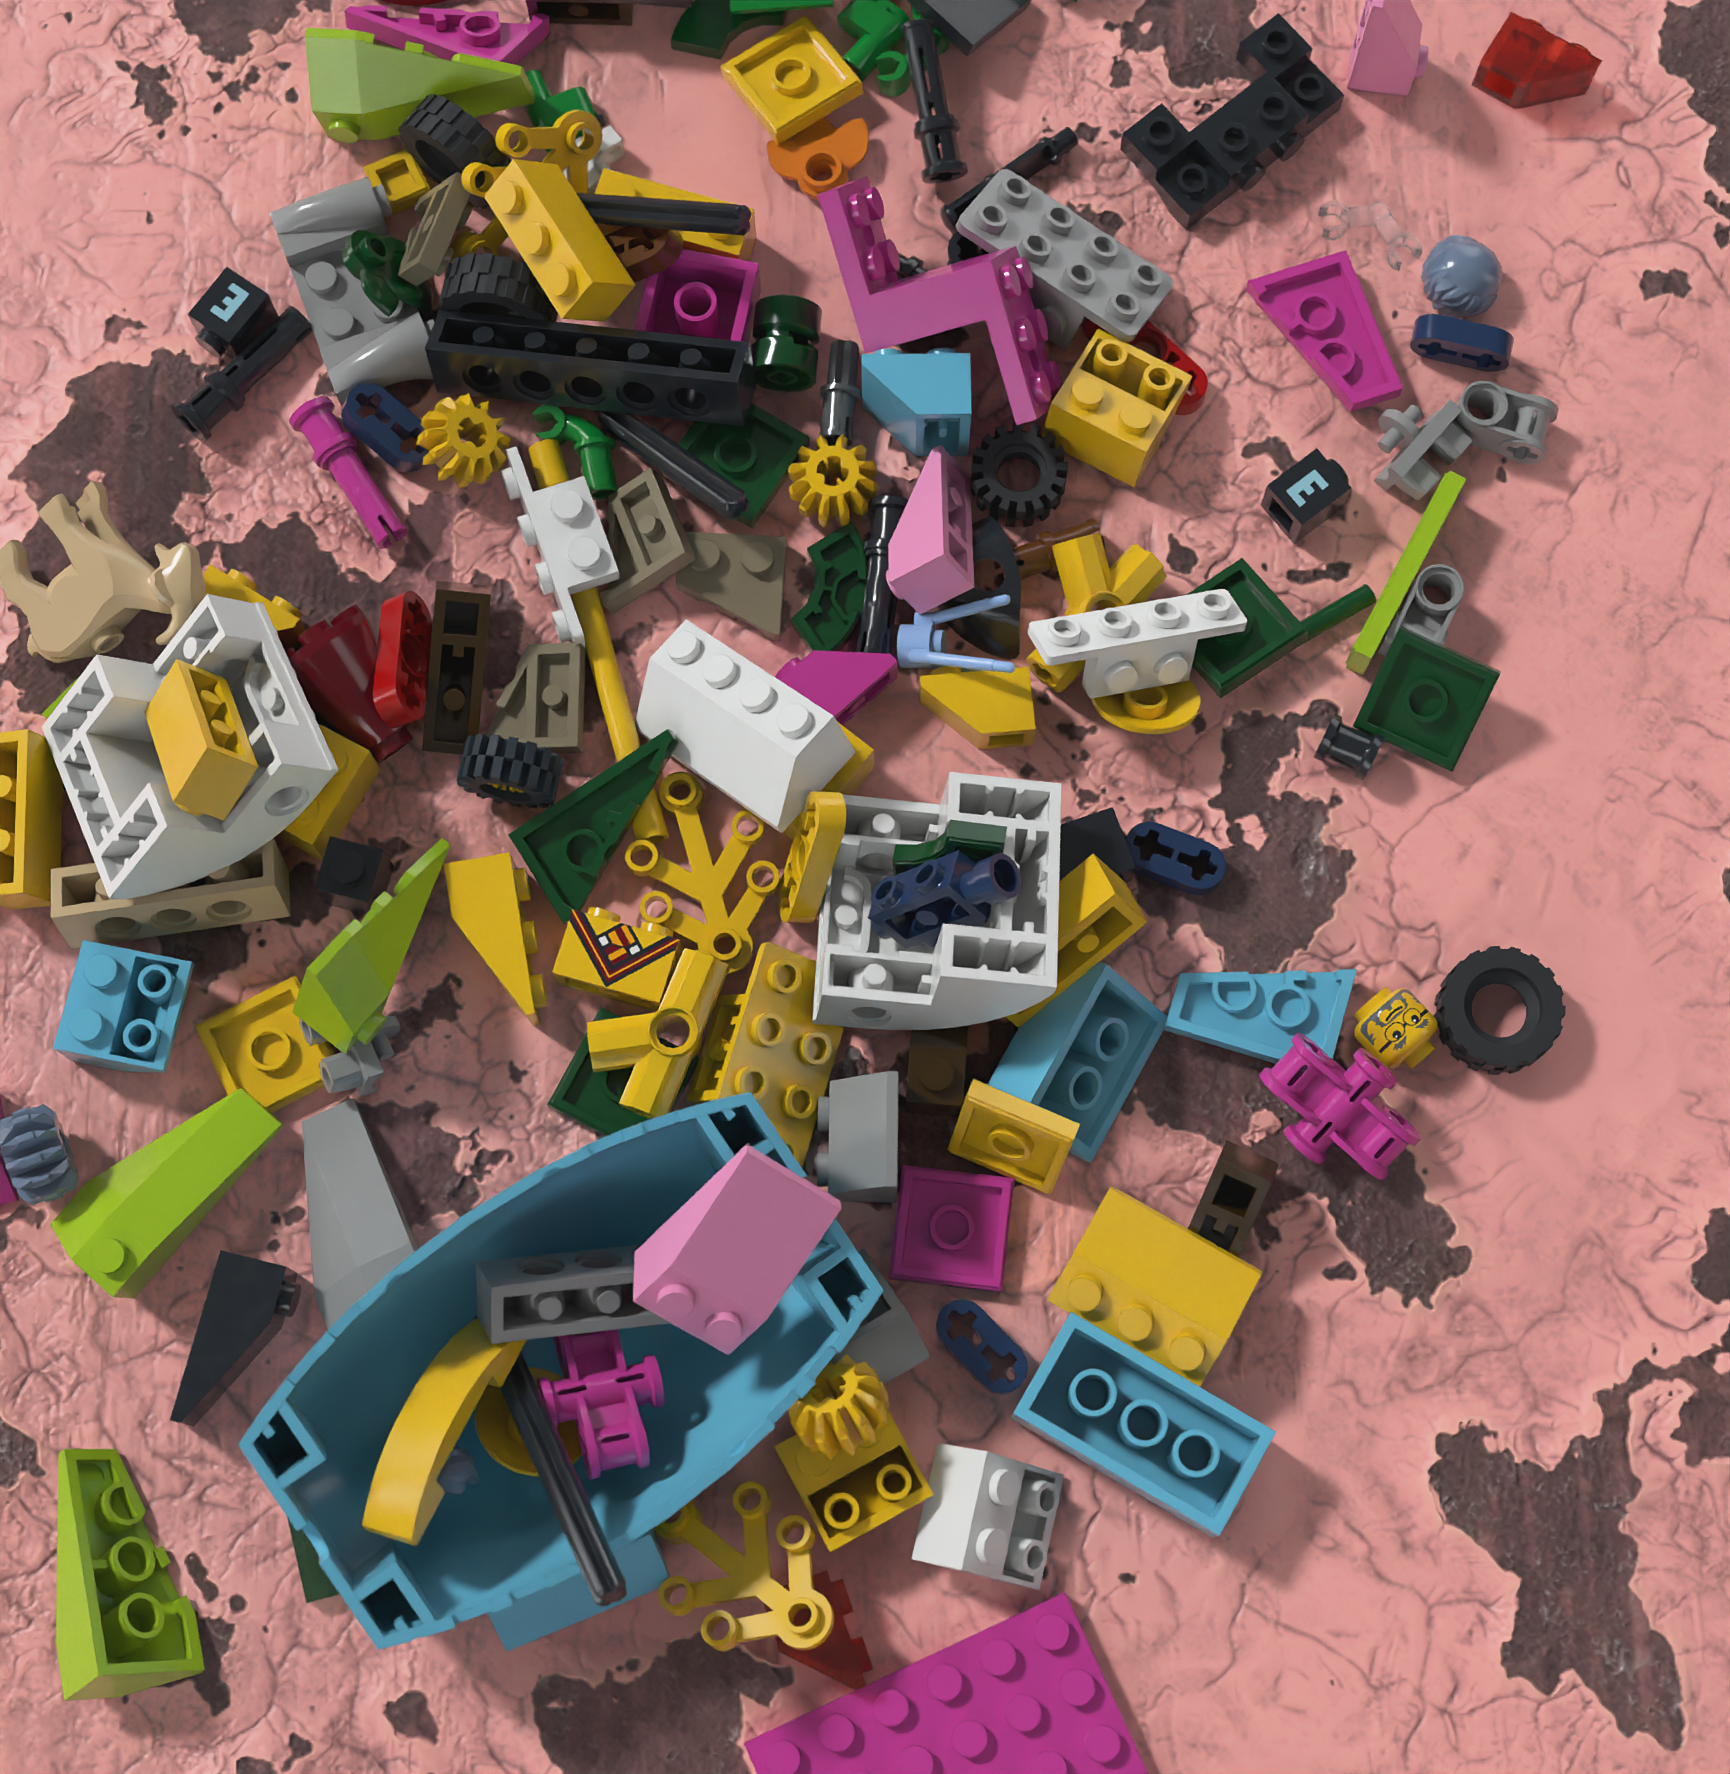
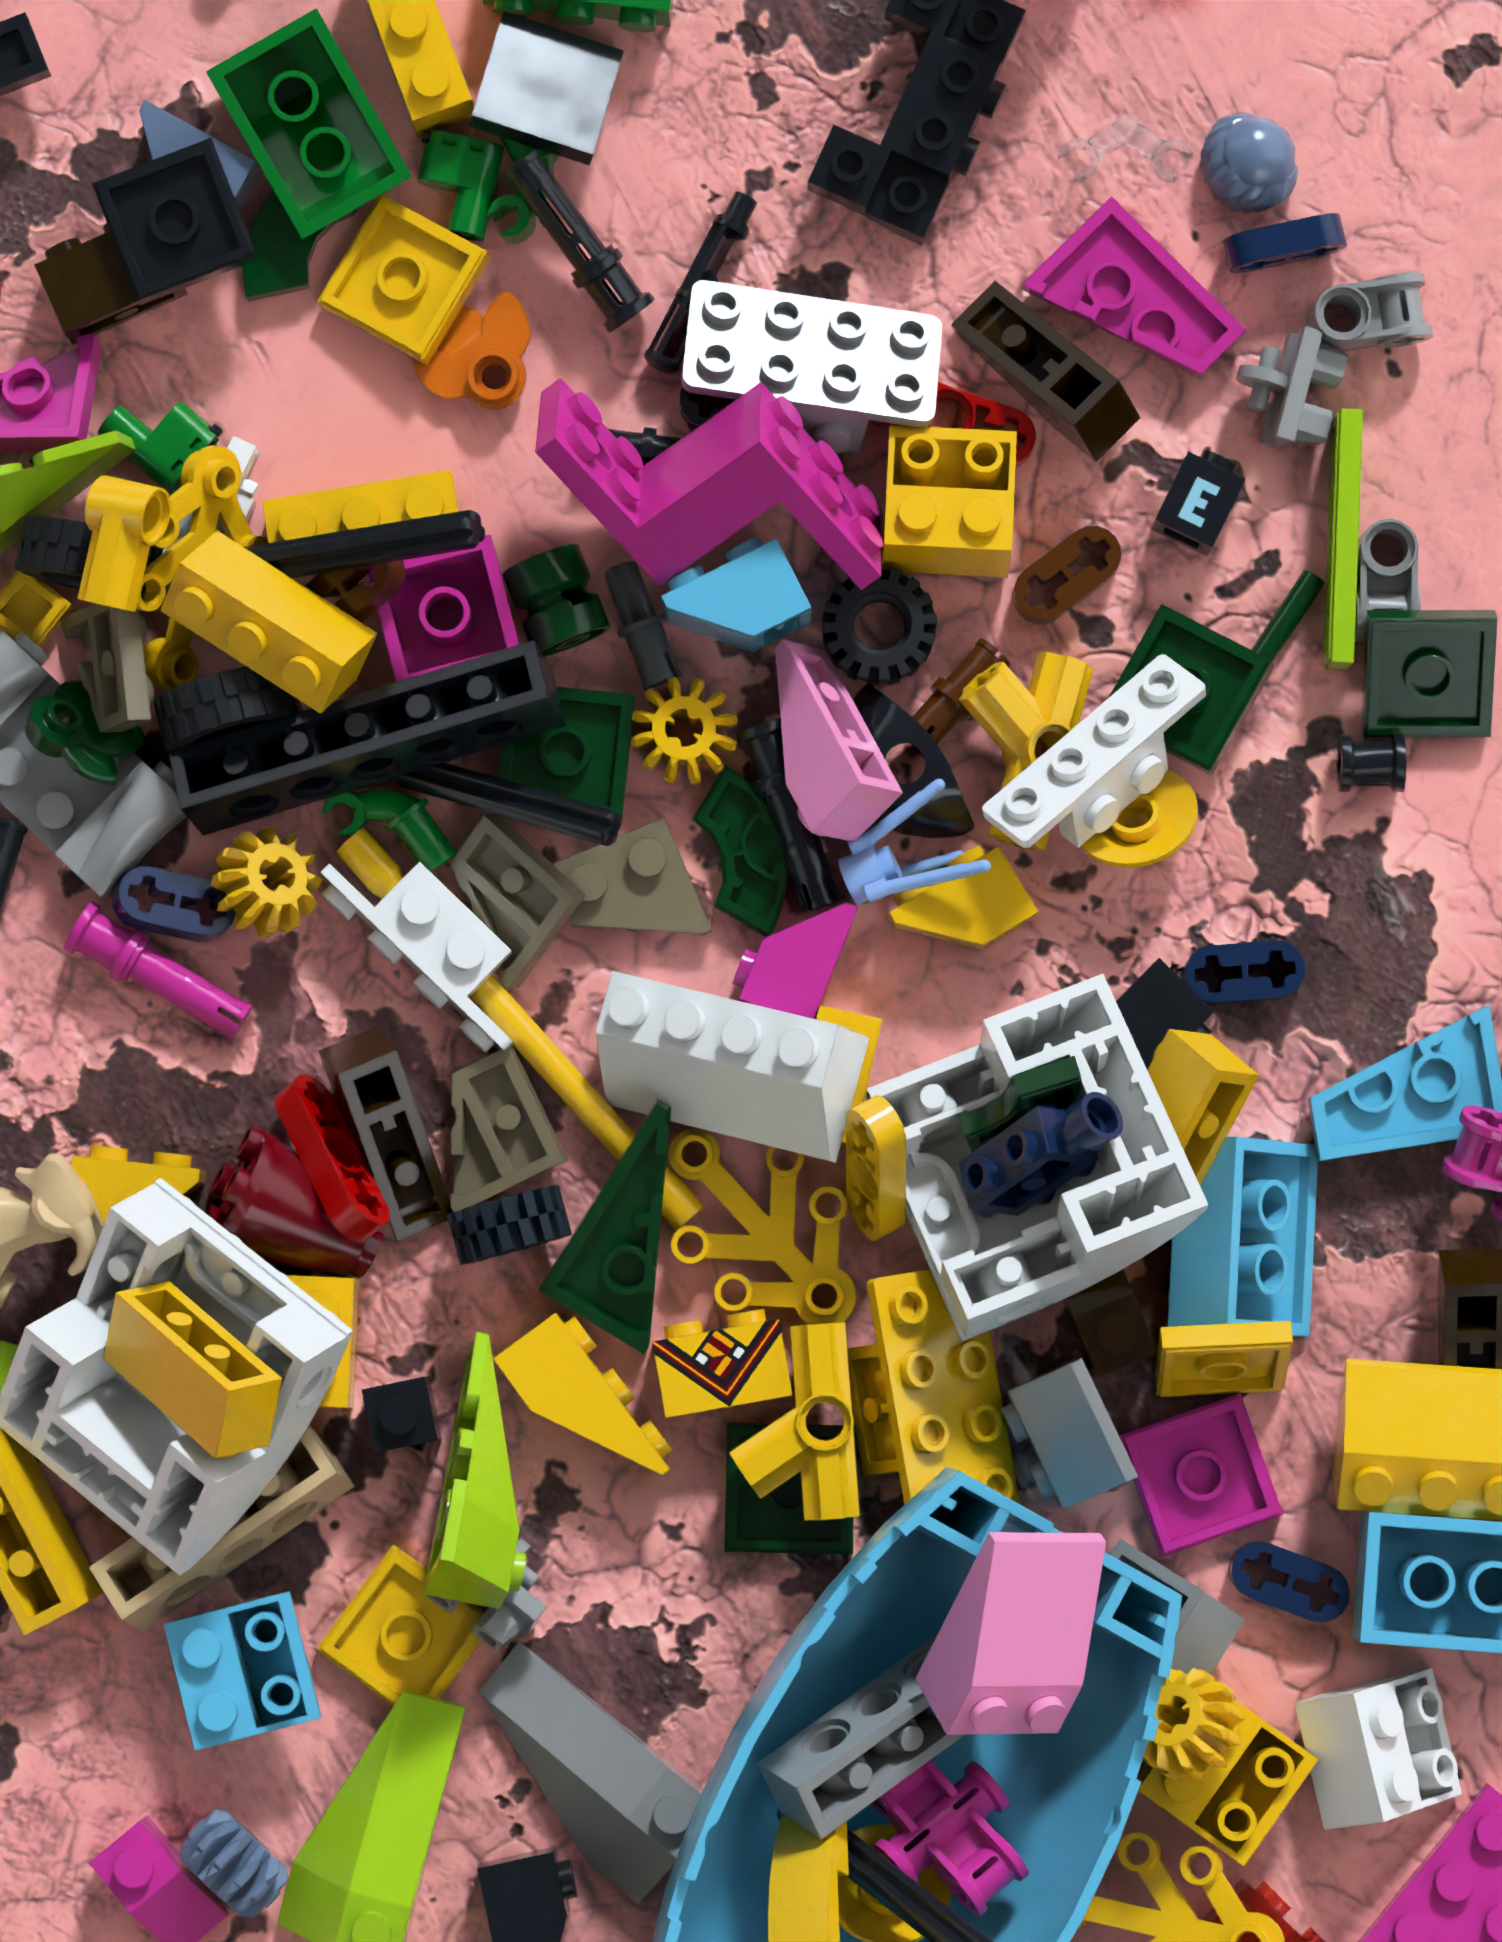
camera: 25 degrees left, 10 degrees up
none -> yellow piece [77,475,171,612]
none -> dark brown slope [951,281,1141,462]
none -> reddish brown beam [1013,526,1121,624]

